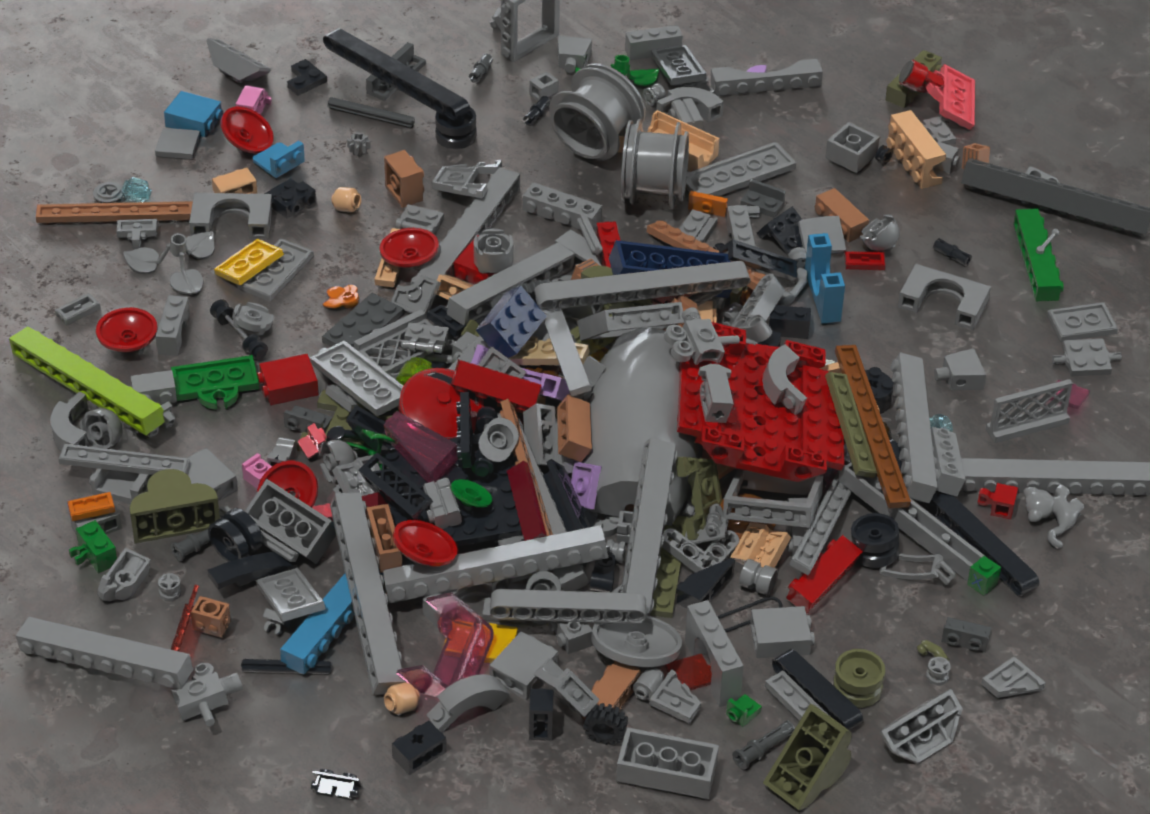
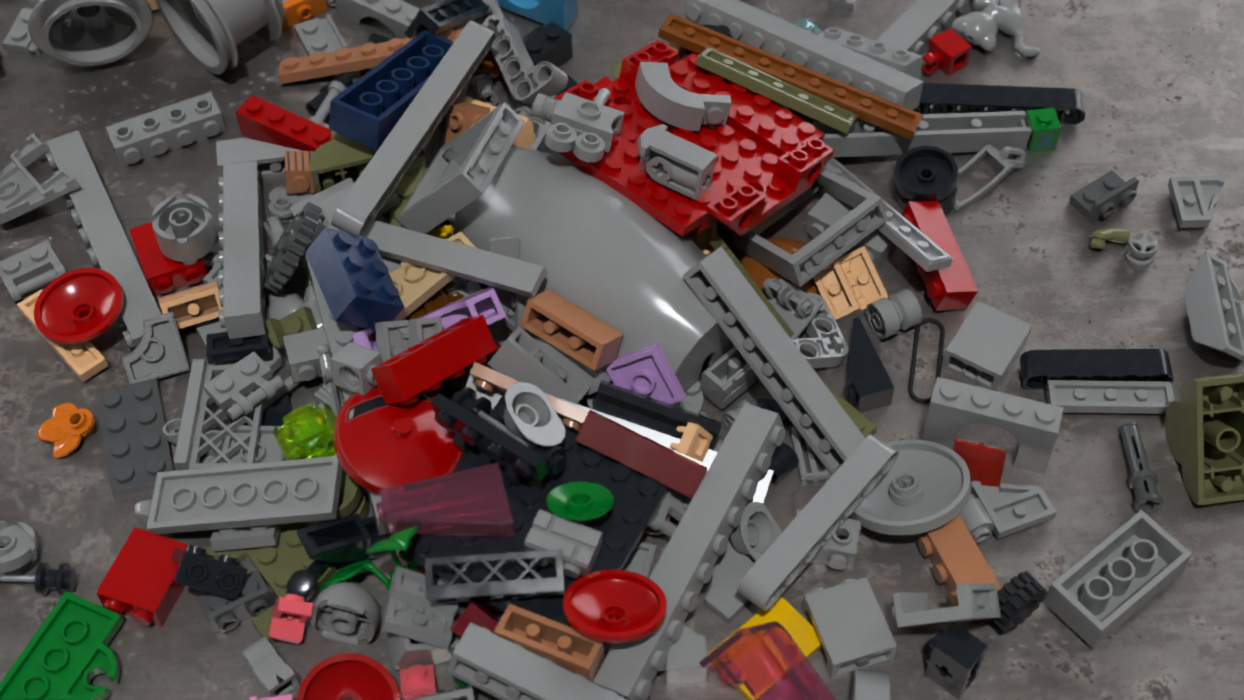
camera: 50 degrees left, 10 degrees up
light grey axle [577,215,603,255] -> none
green bracket [726,694,762,727] -> none
olive wheel [833,649,885,708] -> none
none -> black bracket [171,544,247,600]
none -> light grey brick [330,342,382,395]
none -> light nougat tile [670,422,713,462]

